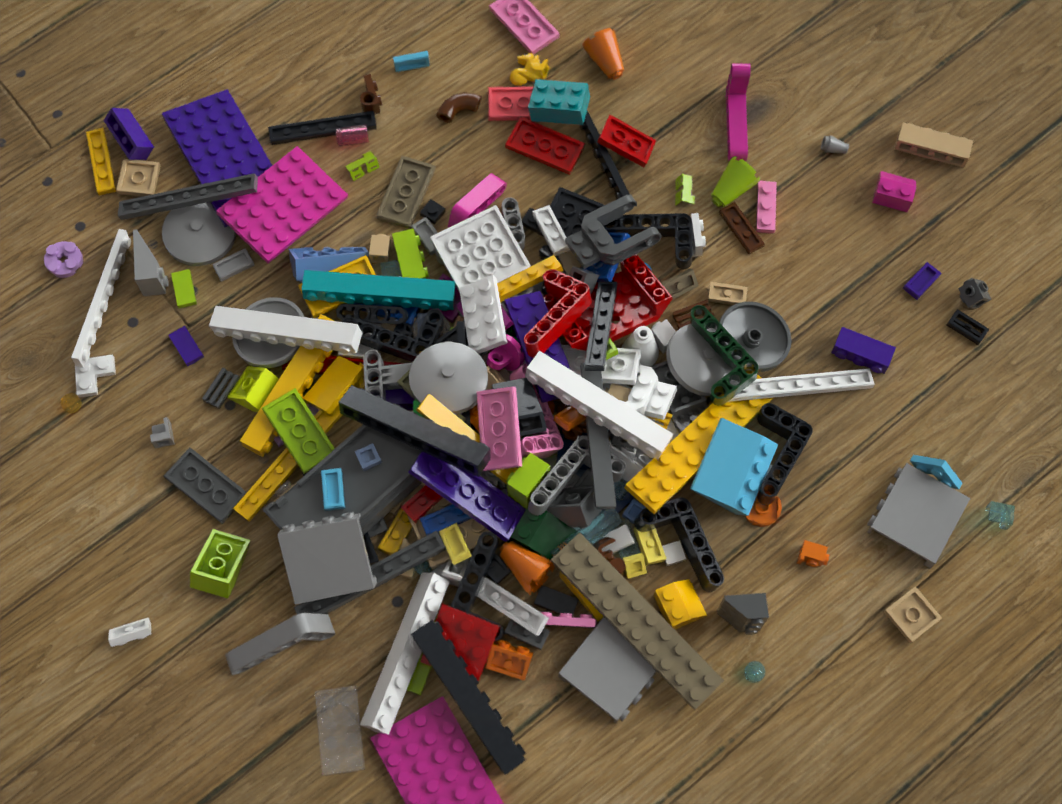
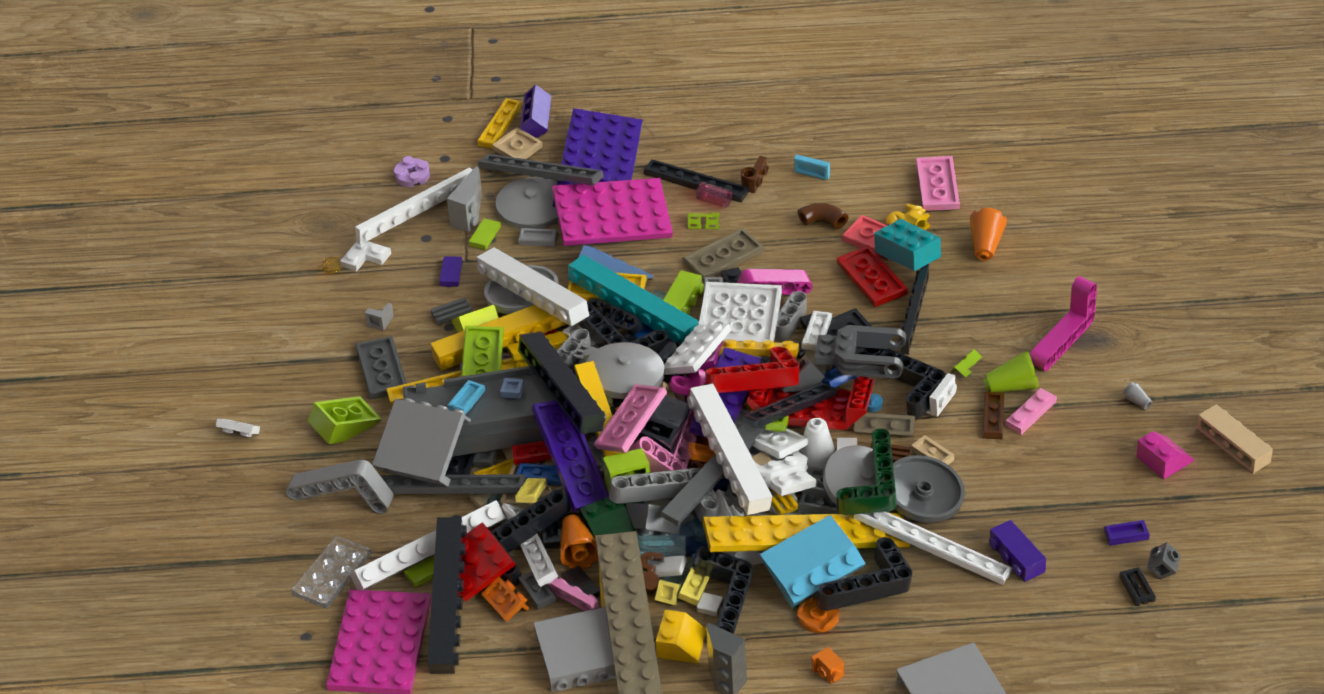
camera: 40 degrees right, 25 degrees down
tan brick [369,234,392,264] -> none
red plate [597,115,656,168] -> none
medium azure plate [910,455,962,489] -> none

